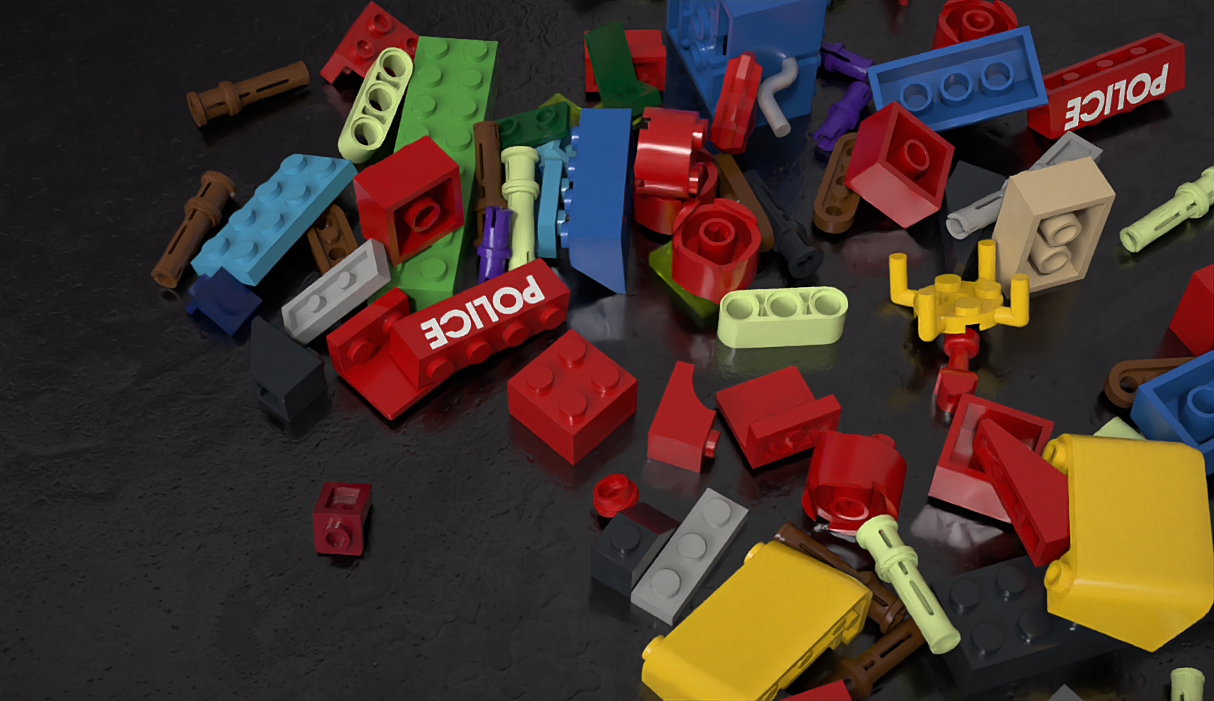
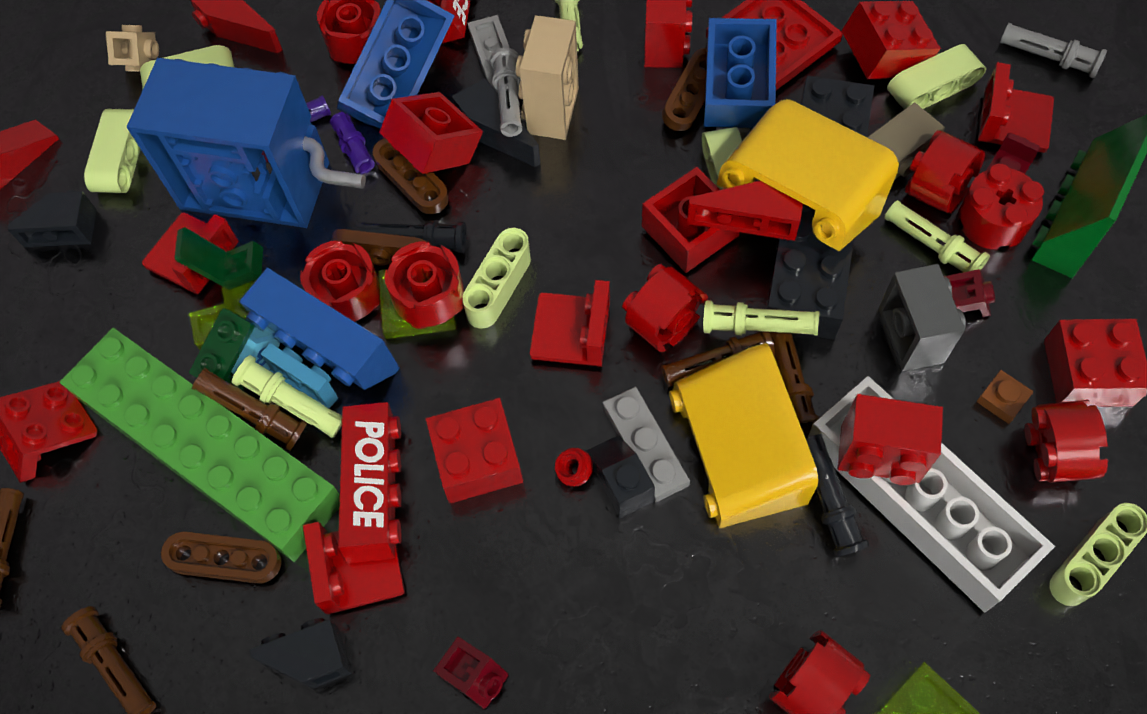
camera: 55 degrees left, 10 degrees up
clear blue bracket [185,266,262,336] -> none
dark azure plate [191,154,358,286] -> none
light grey plate [281,238,391,347] -> none
yellowish green beam [338,47,413,163] -> none
red brick [353,135,464,267] -> none
dark purple pin [477,206,513,285] -> none
red brick [635,106,708,199] -> none
red arch [647,360,721,473] -> none
red rock [708,50,763,154] -> none
yellow plate [889,239,1029,342] -> none
red leg [933,327,980,413] -> none

